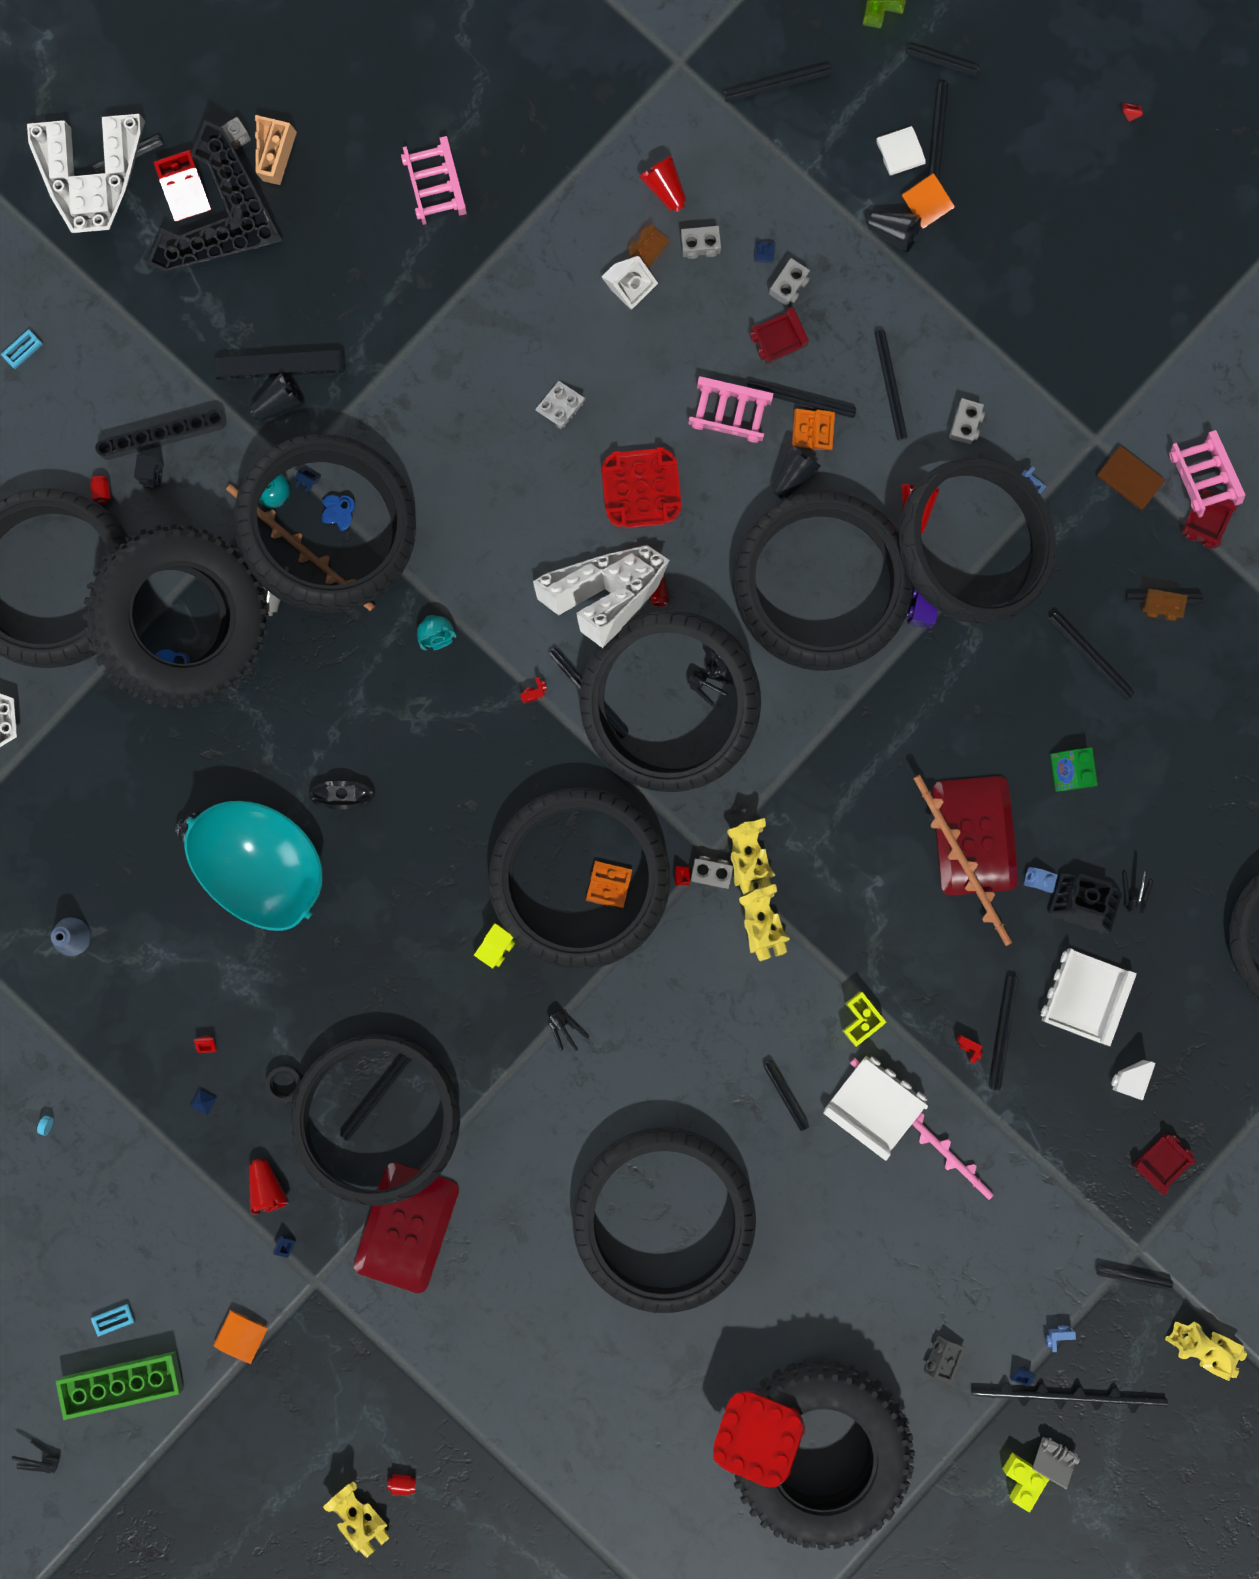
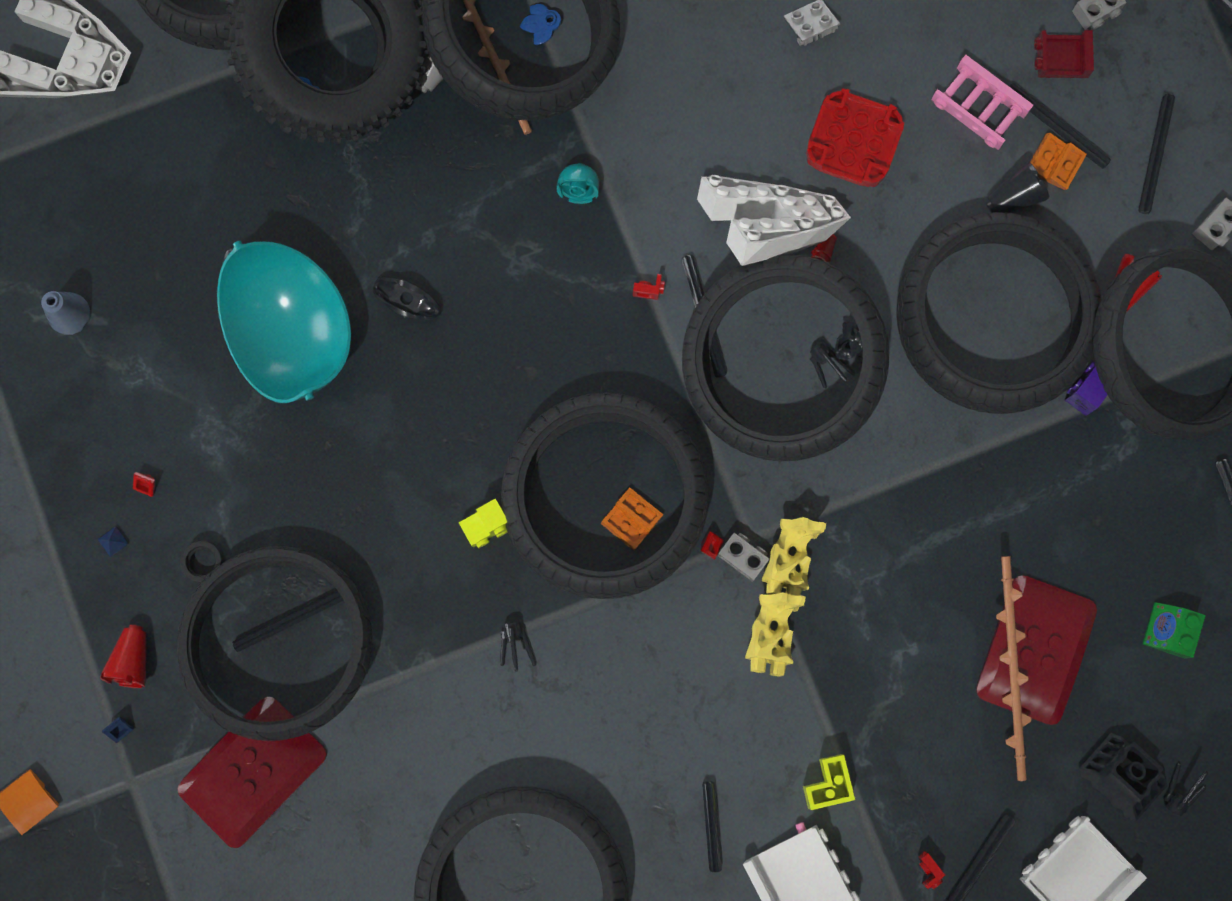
camera: 30 degrees right, 5 degrees down
medium blue bracket [1024,867,1058,893] -> none

